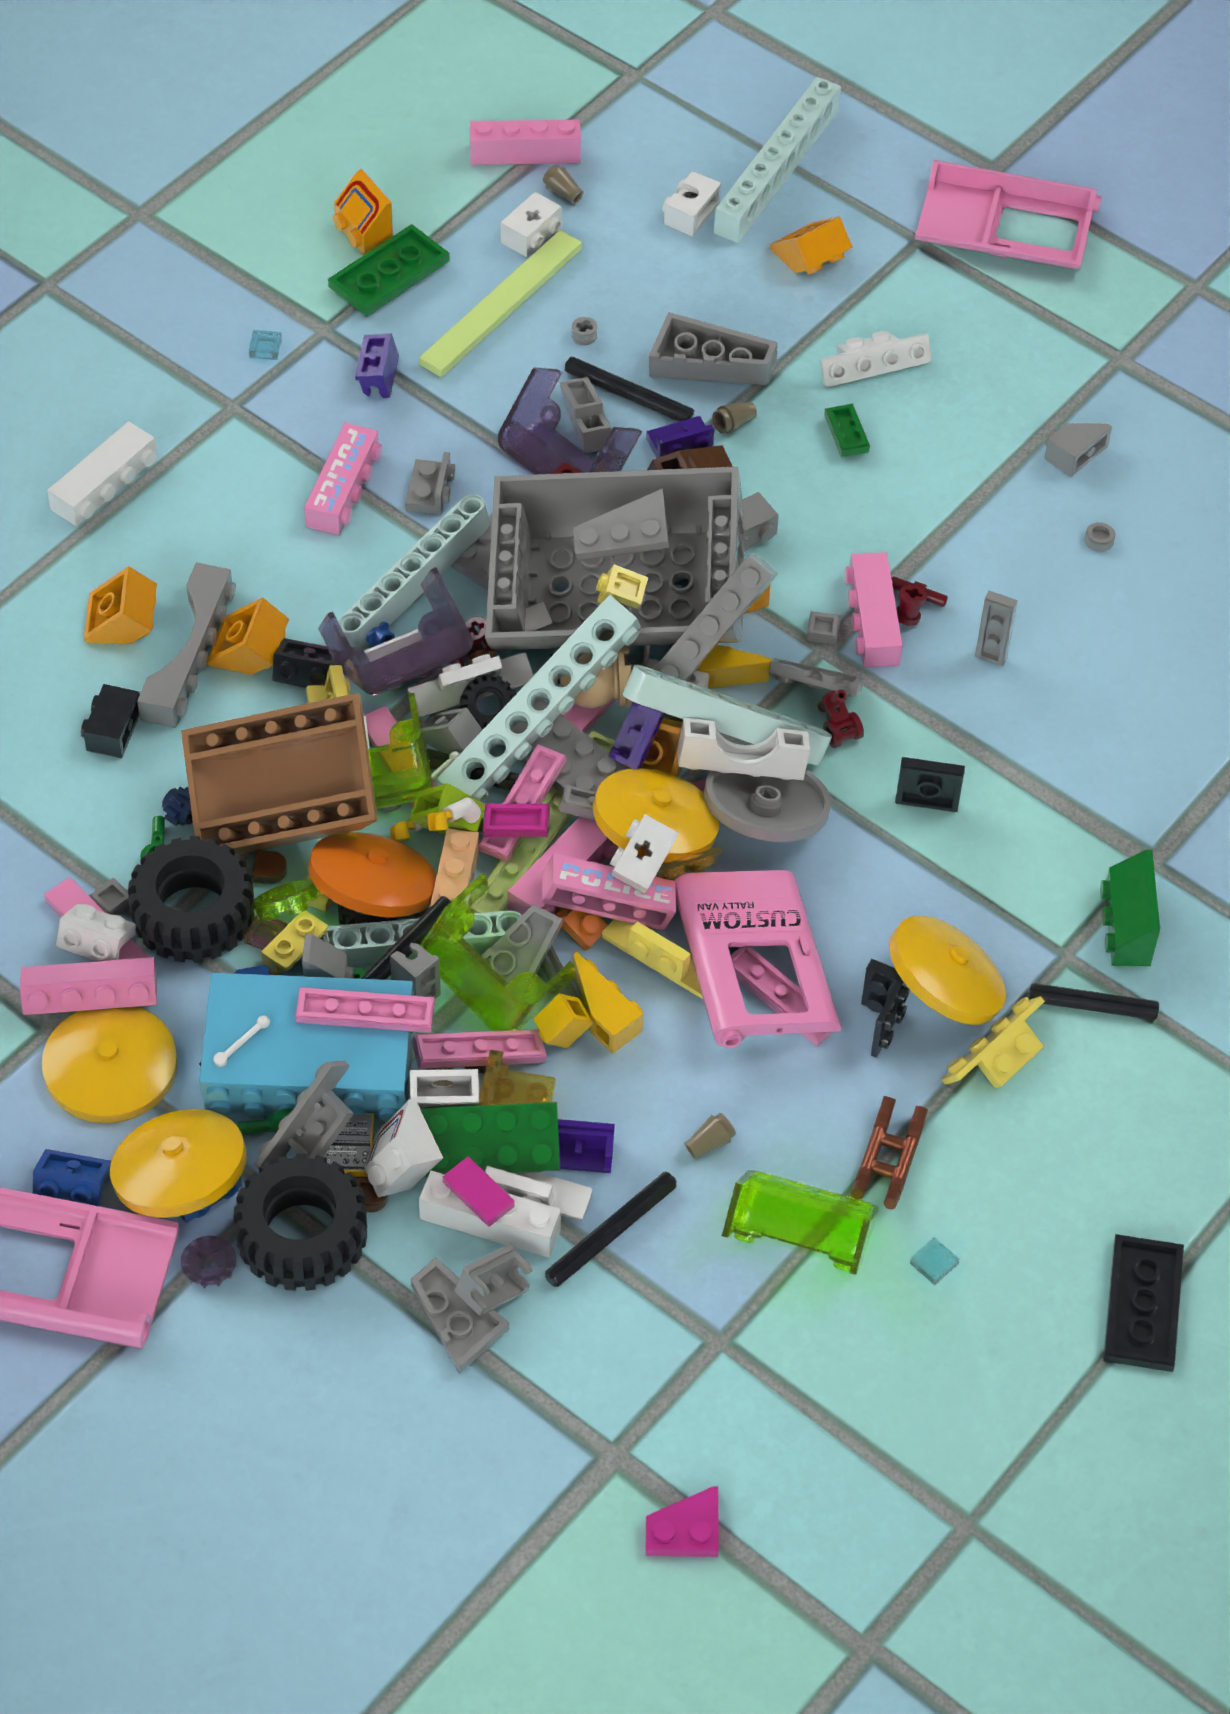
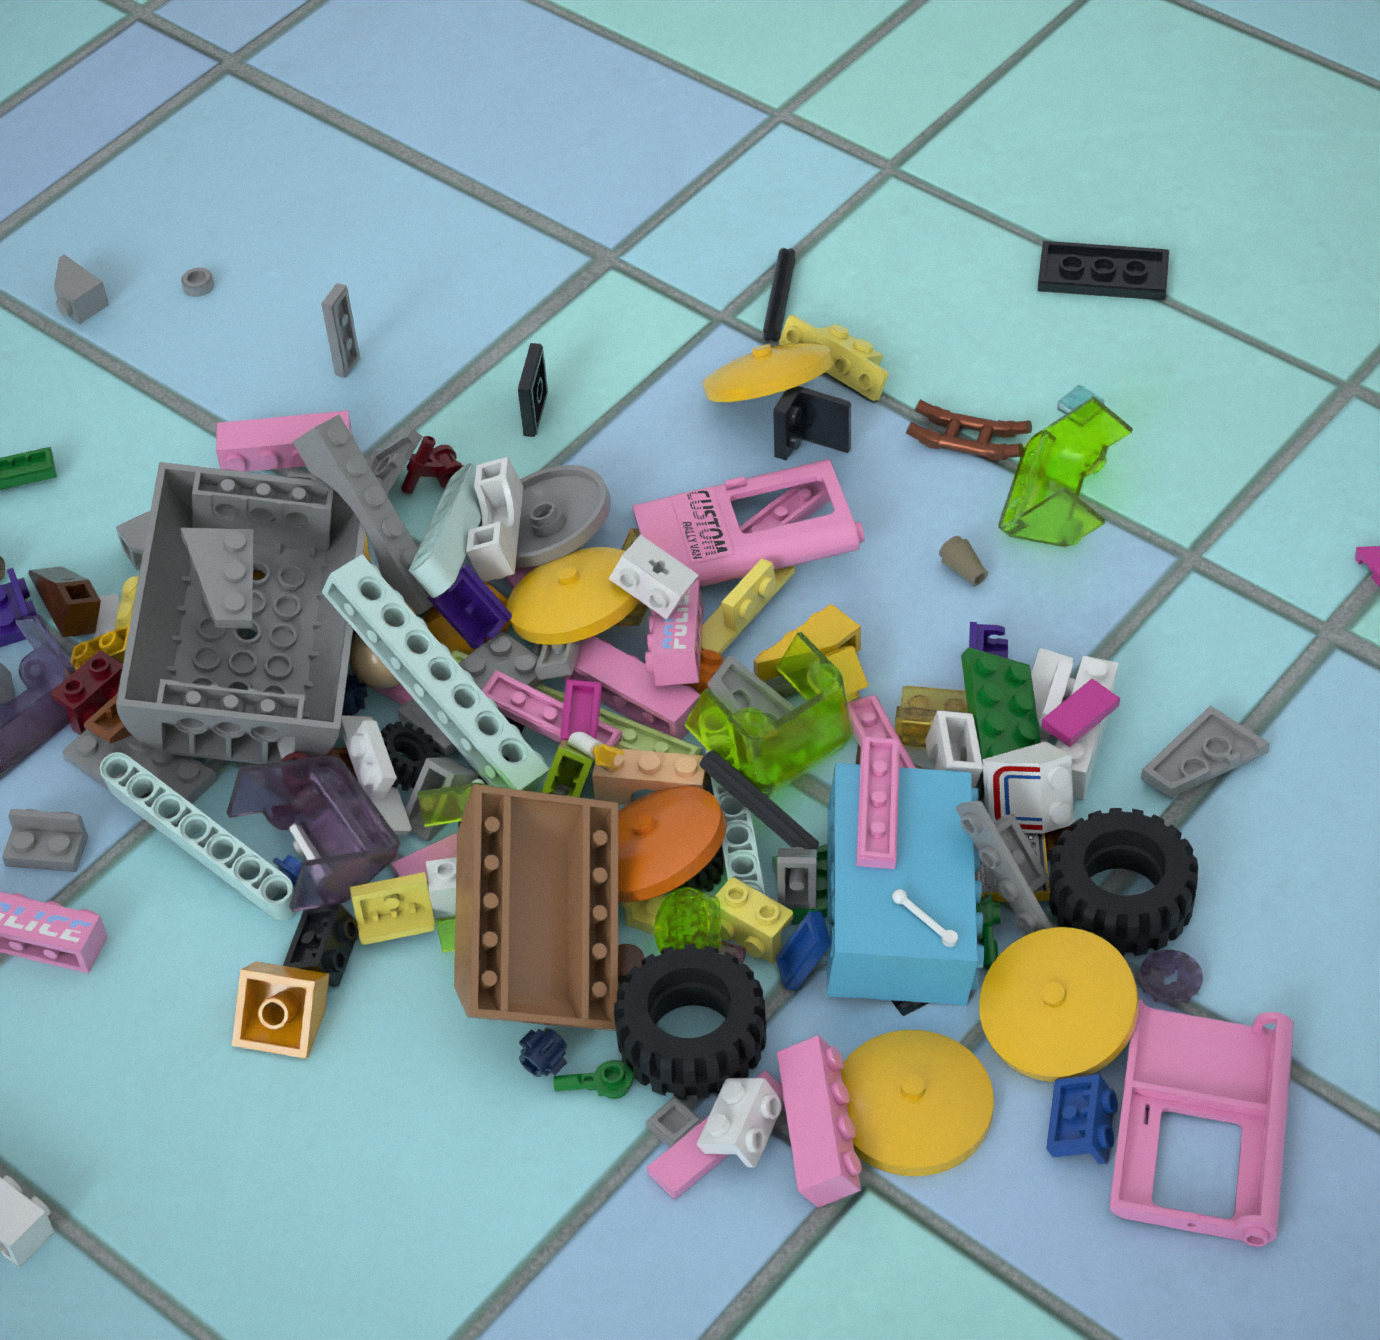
camera: 85 degrees left, 5 degrees down
black brick [81,684,140,758] -> none
light orange slope [84,566,157,644] -> none
light grey arch [137,562,236,728] -> none
light grey hinge [390,943,441,999] -> none
light grey hinge [454,1243,532,1316] -> none
black axle [545,1171,677,1287] -> none
light yellow bracket [596,564,649,609] -> none
dark red piece [891,576,948,626] -> none
green slope [1100,850,1160,966] -> none

